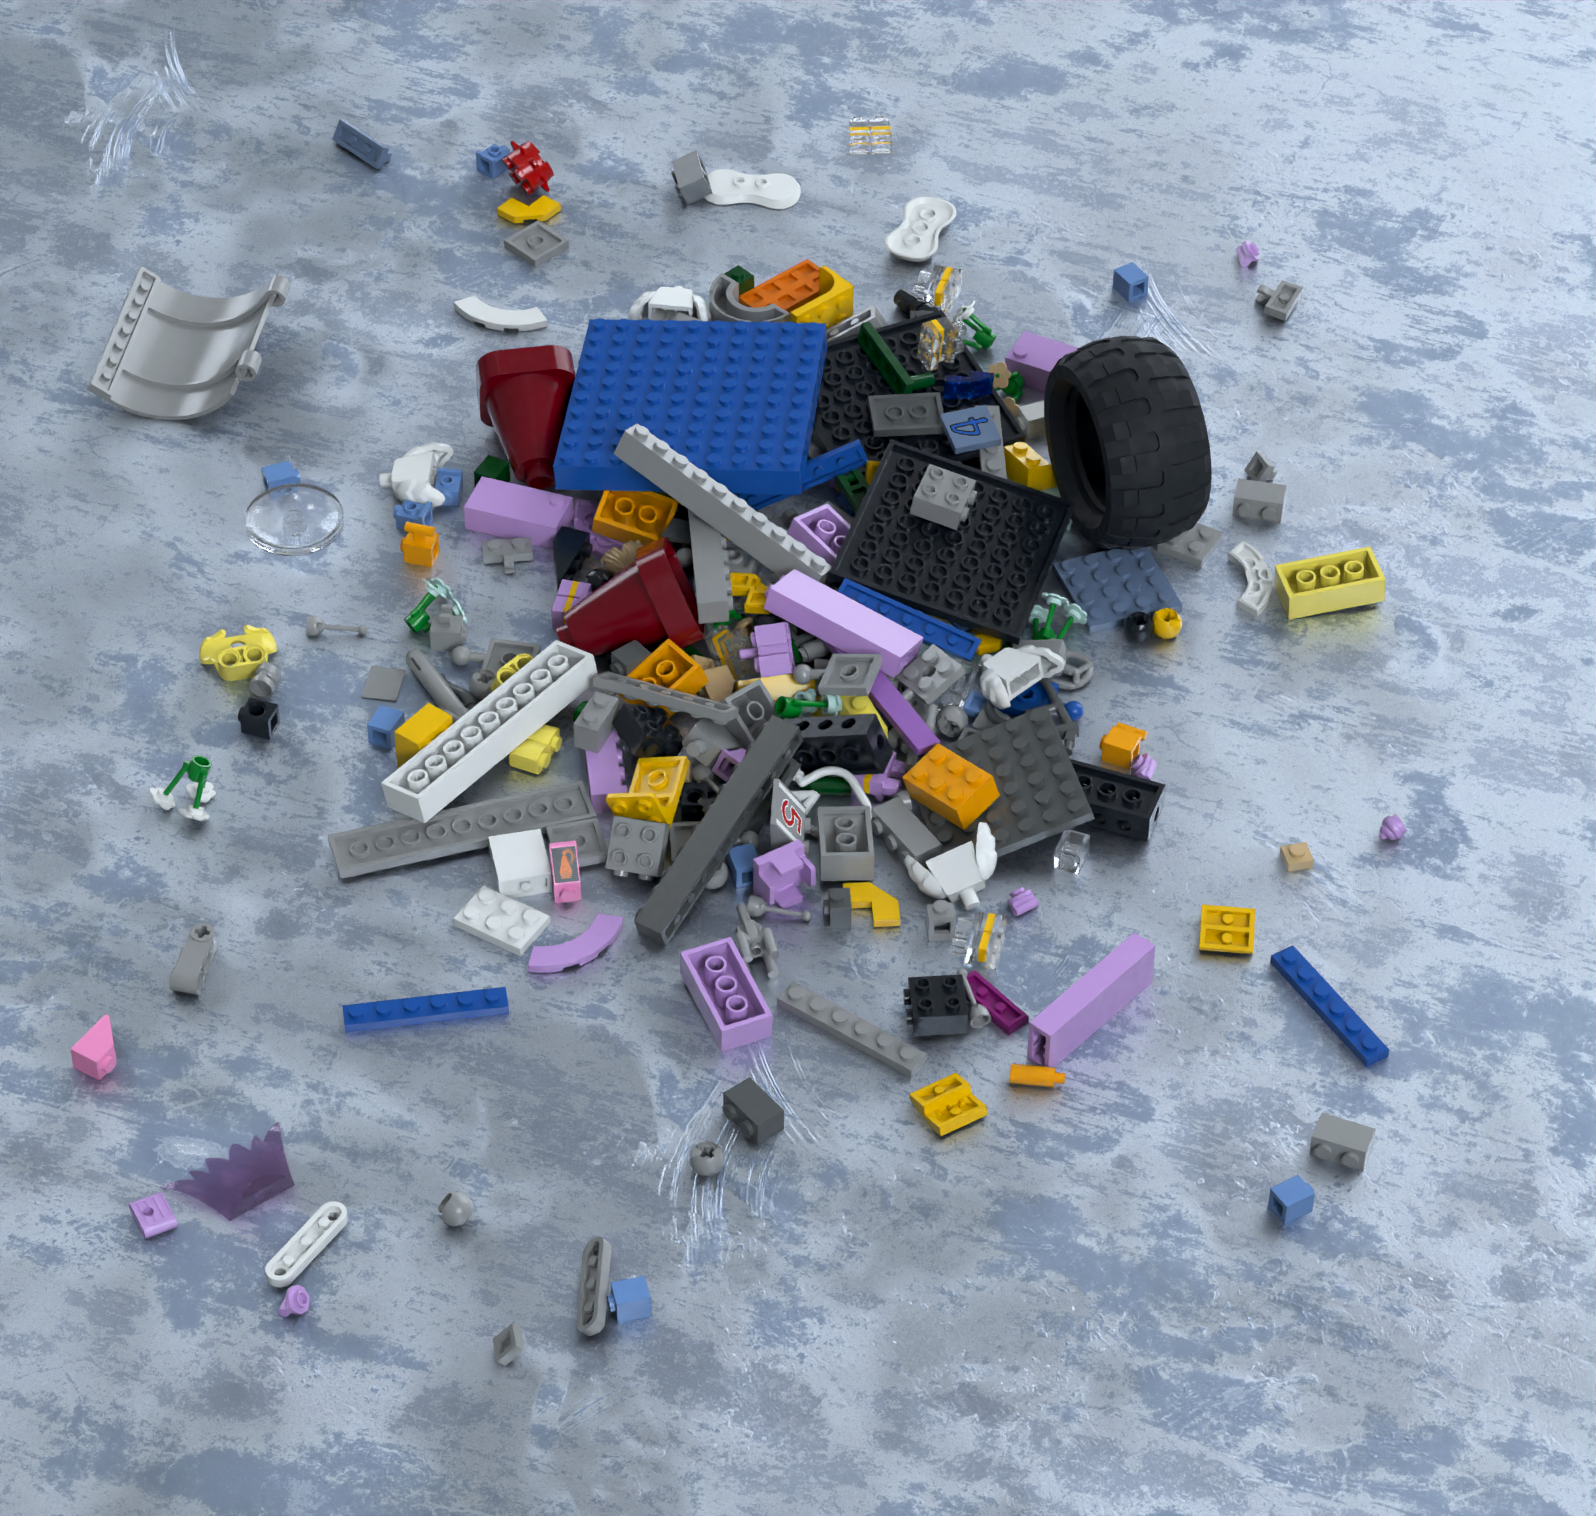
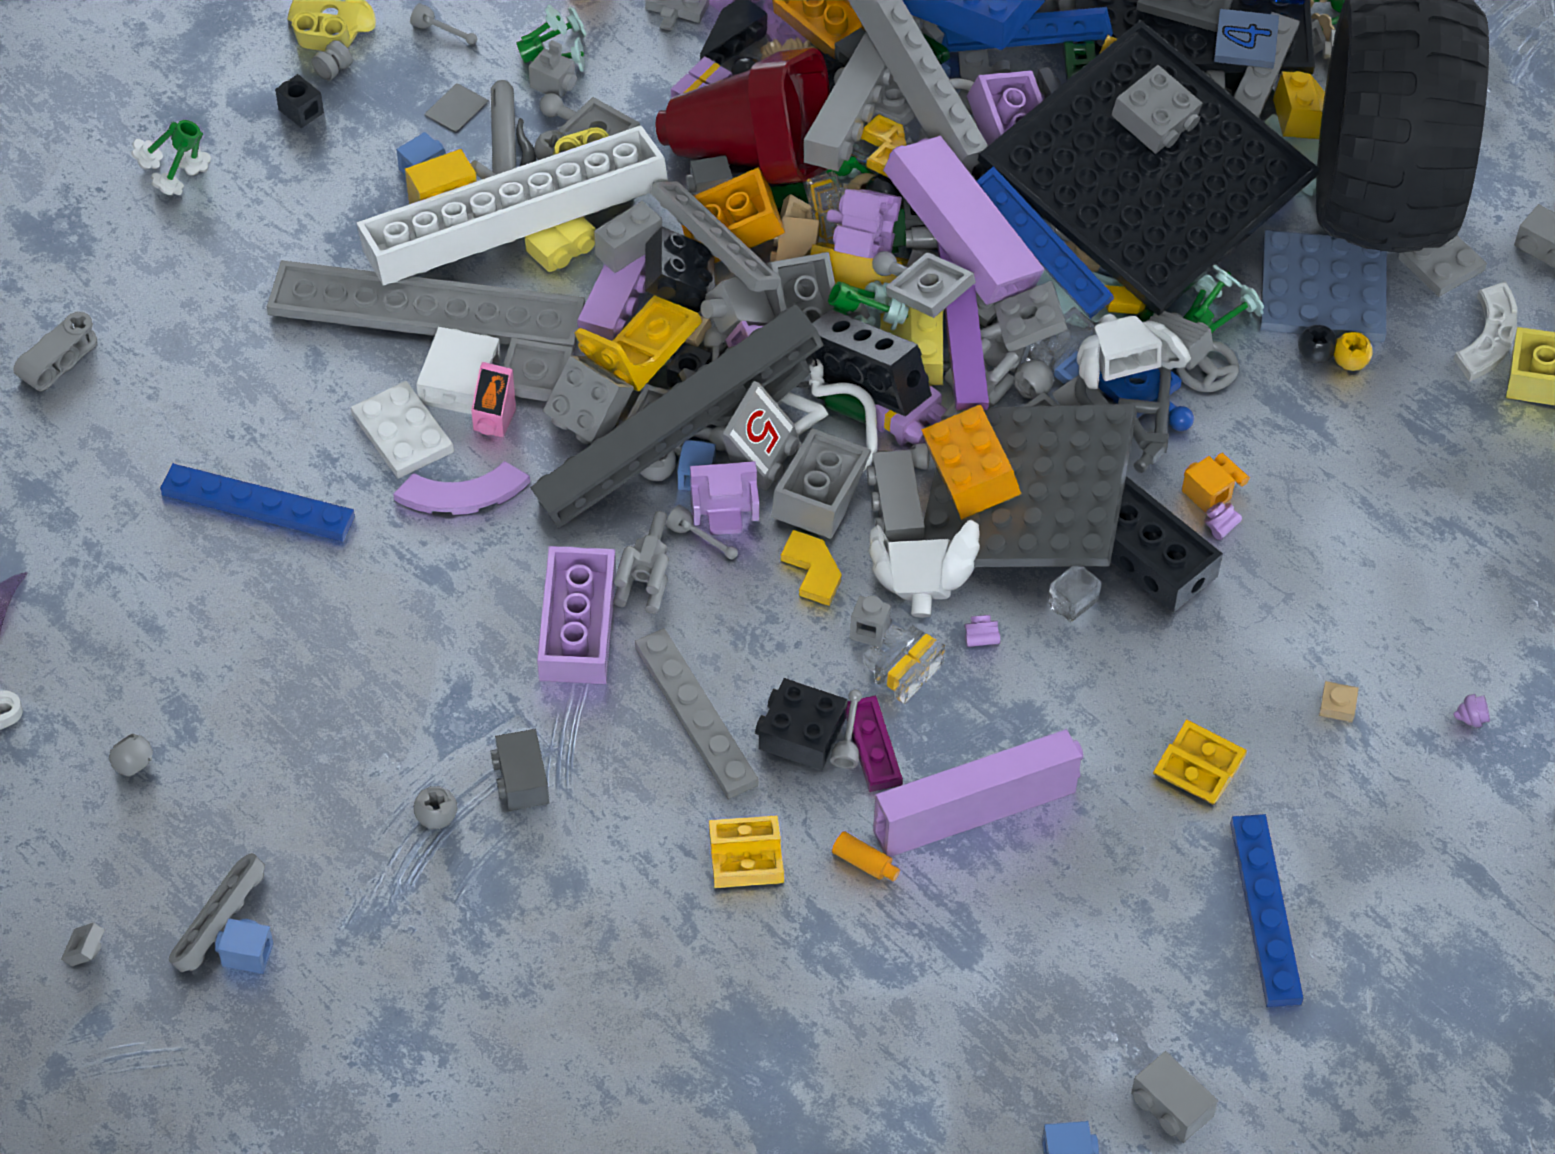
camera: 25 degrees right, 10 degrees up
dark grey brick [823,888,852,930] -> none

